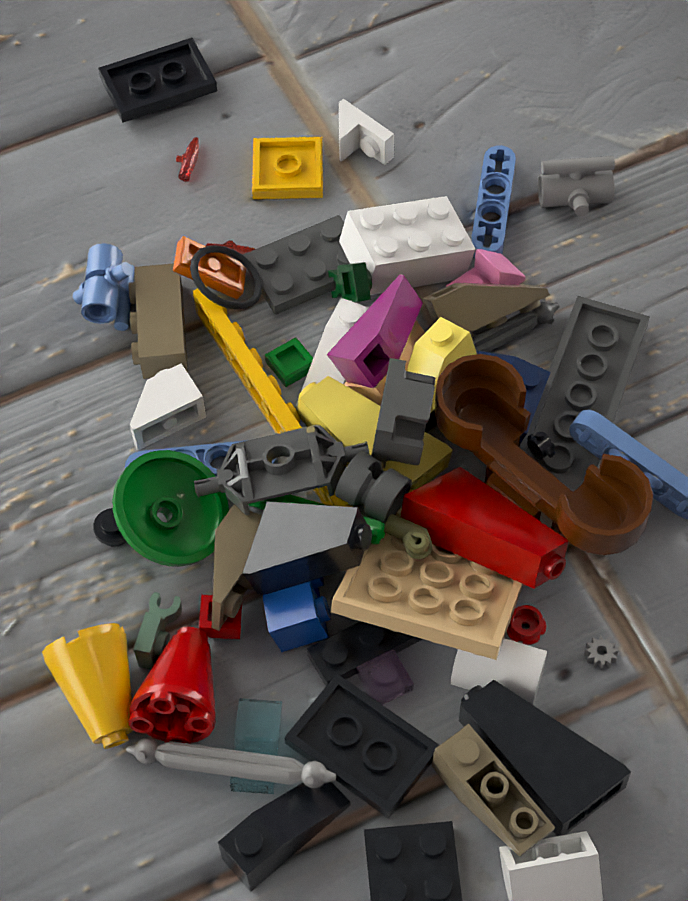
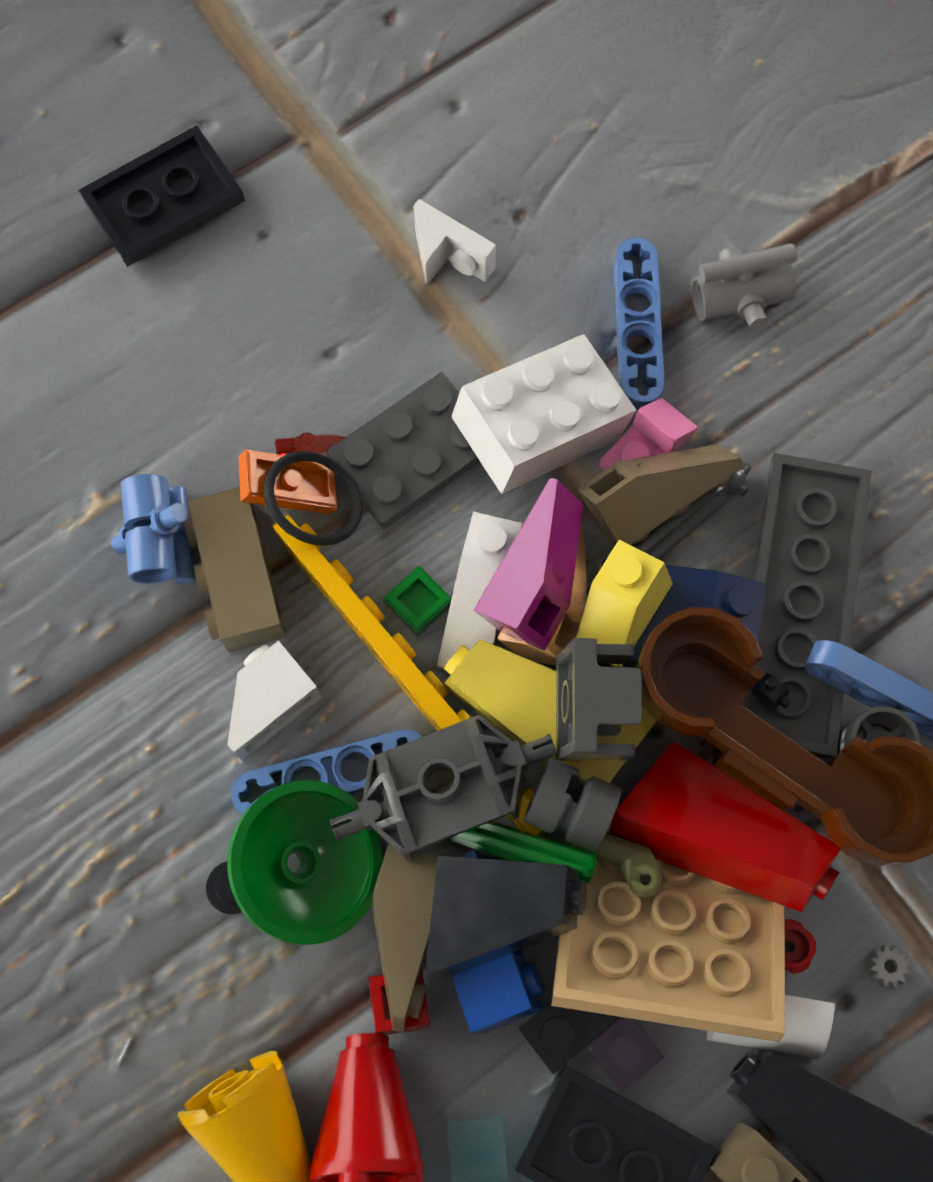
camera: 10 degrees left, 15 degrees up
sand green plate [133,592,182,670] -> none
clear red helmet [176,137,199,182] -> none
yellow tile [252,137,323,199] -> none
dark green plate [328,262,372,302] -> none

